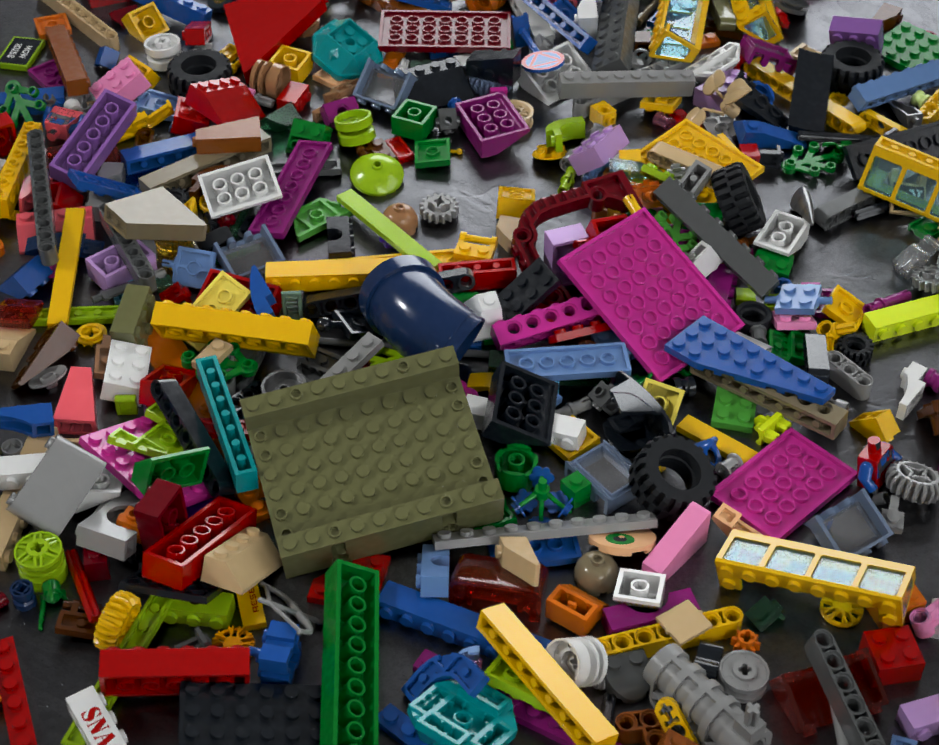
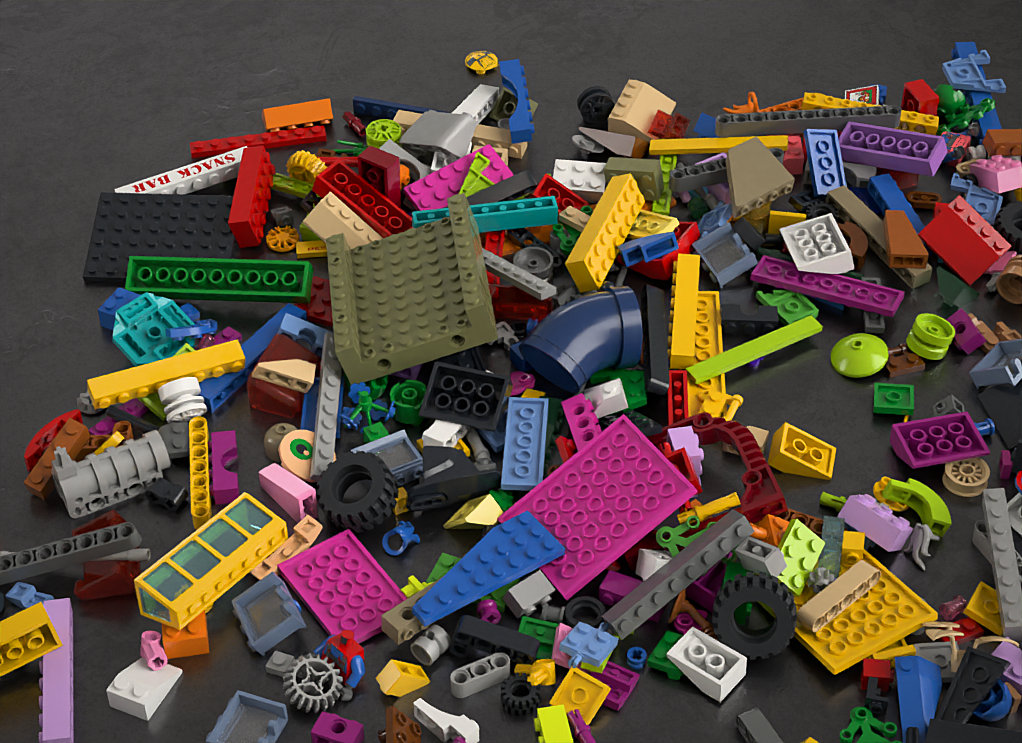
camera: 100 degrees right, 0 degrees up
dark blue wheel [10,579,37,612] -> none
coral slope [53,366,98,435] -> none
yellow plate [117,100,174,144] -> none
green slope [131,446,210,495] -> none
red bracket [159,281,193,304] -> none
blue brick [249,620,302,684] -> none
light grey piece [257,581,324,636] -> none
red brick [276,81,311,117] -> none
sand green slope [281,291,304,320] -> none
green slope [286,118,333,154] -> none
medium nougat cylinder [383,203,418,236] -> none
red tile [384,136,415,164] -> none
green brick [391,98,437,141] -> none
light grey gear [420,193,459,224] -> none
orange slope [545,584,609,636] -> none
yellow brick [589,100,617,127] -> none
white slope [613,567,666,610] -> none
tan piece [655,599,713,646] -> none
yellow tile [676,414,758,464] -> none
light grey bush [715,453,743,479] -> none
light grey wheel [717,650,770,704] -> none
orange gear [730,629,761,653] -> none
flat silver piece [790,186,814,225] -> none
red brick [859,625,926,687] -> none

